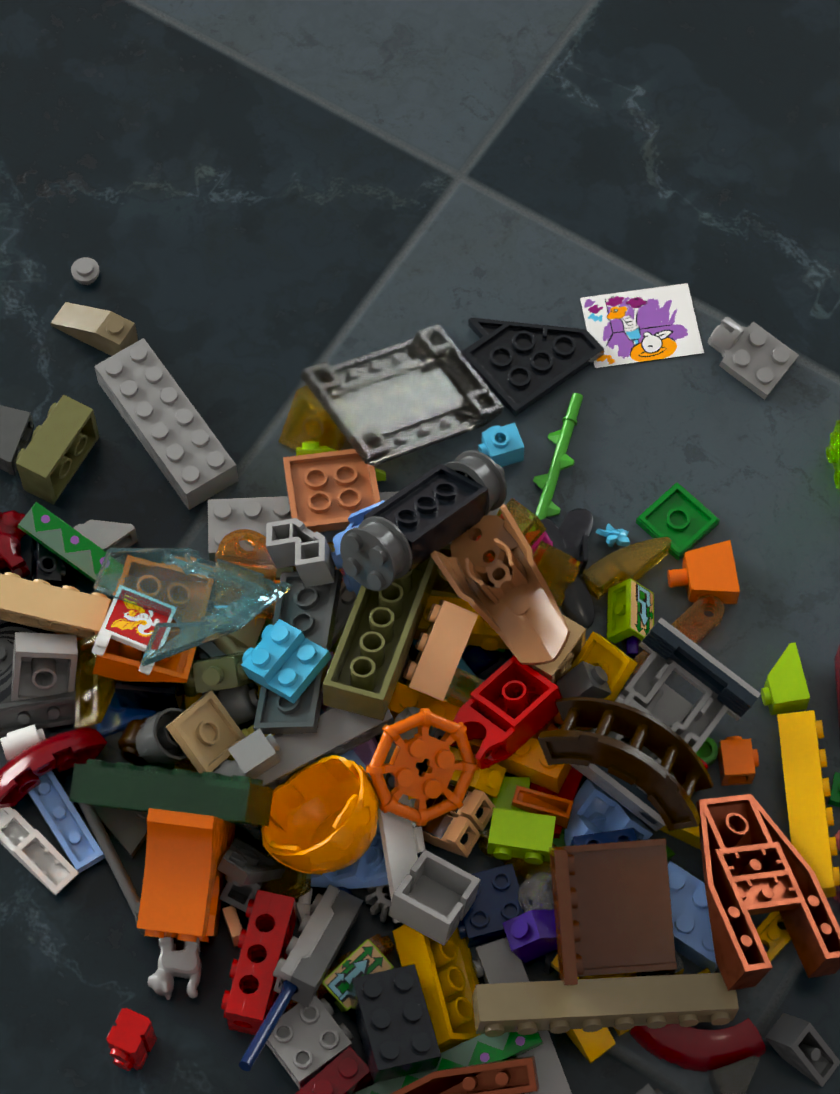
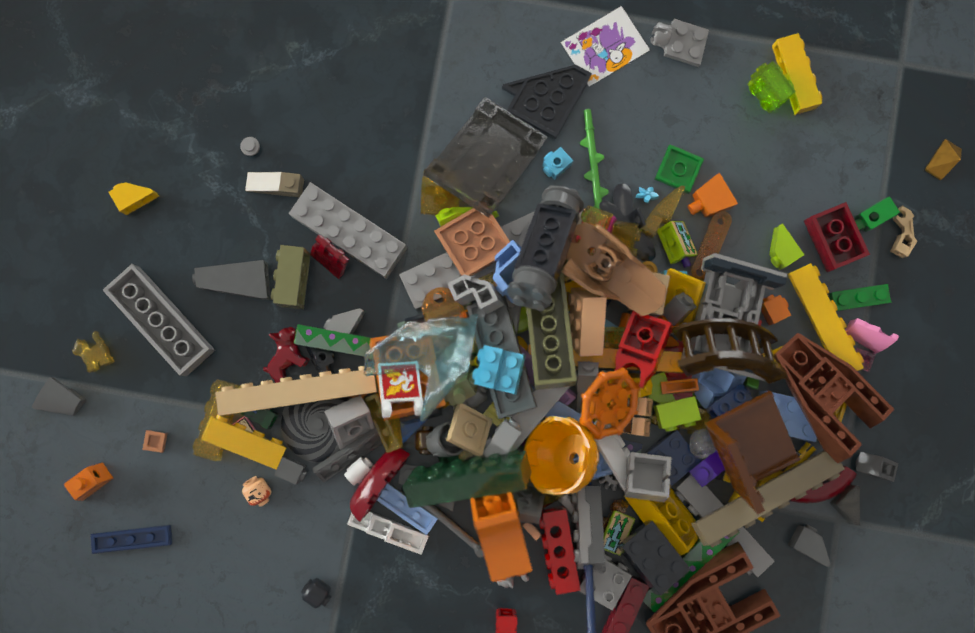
camera: 25 degrees left, 20 degrees up
none -> dark red plate [310,234,350,279]

